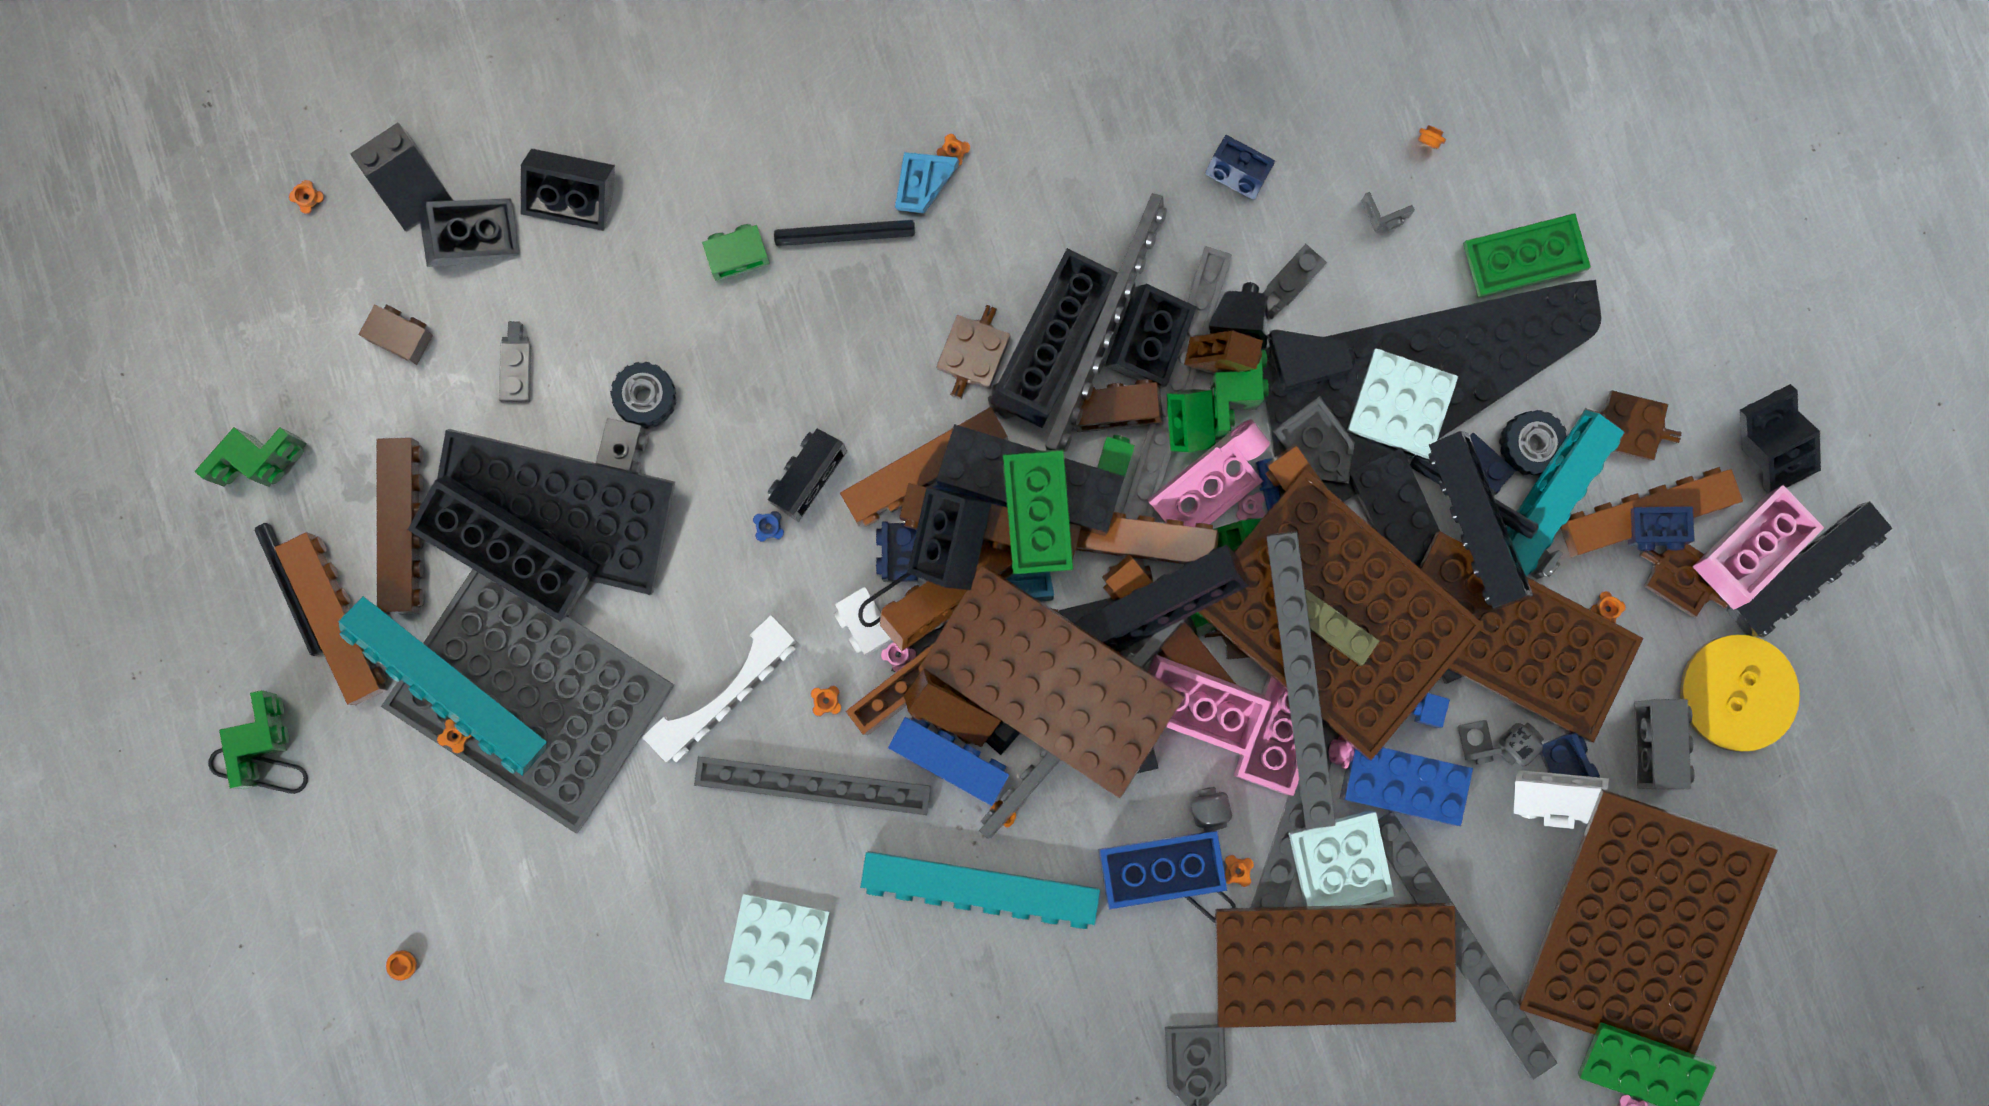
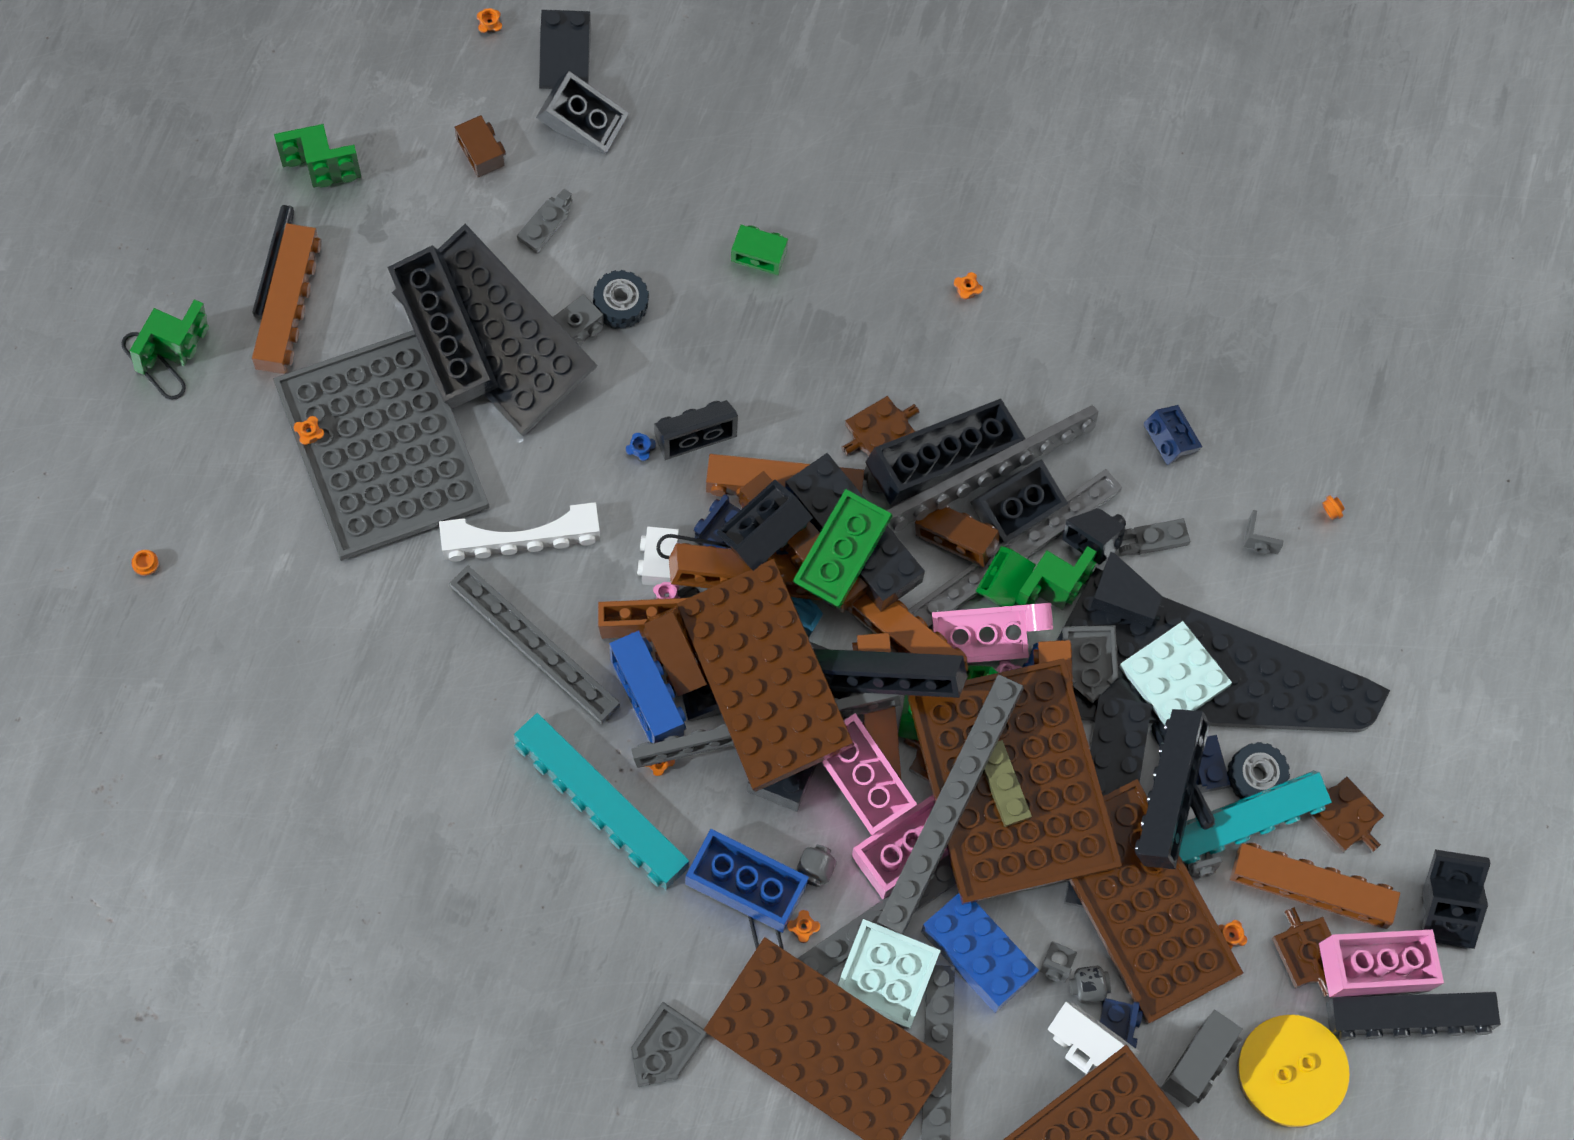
camera: 30 degrees right, 15 degrees down
teal brick [338,596,547,776] -> none
reddish brown brick [376,438,424,614] -> none
black slope [520,148,615,231] -> none
light aqua plate [724,893,830,1000] -> none
black axle [774,220,915,246] -> none
orange plate [811,686,841,716] -> none
dark azure wing [895,152,959,213] -> none
green brick [1097,434,1135,481] -> none
reddish brown brick [1184,331,1263,374] -> none
bright pink plate [1329,736,1354,769] -> none
blue plate [1412,693,1450,728] -> none
green plate [1463,213,1591,298] -> none
dark blue bracket [1628,506,1695,551] -> none

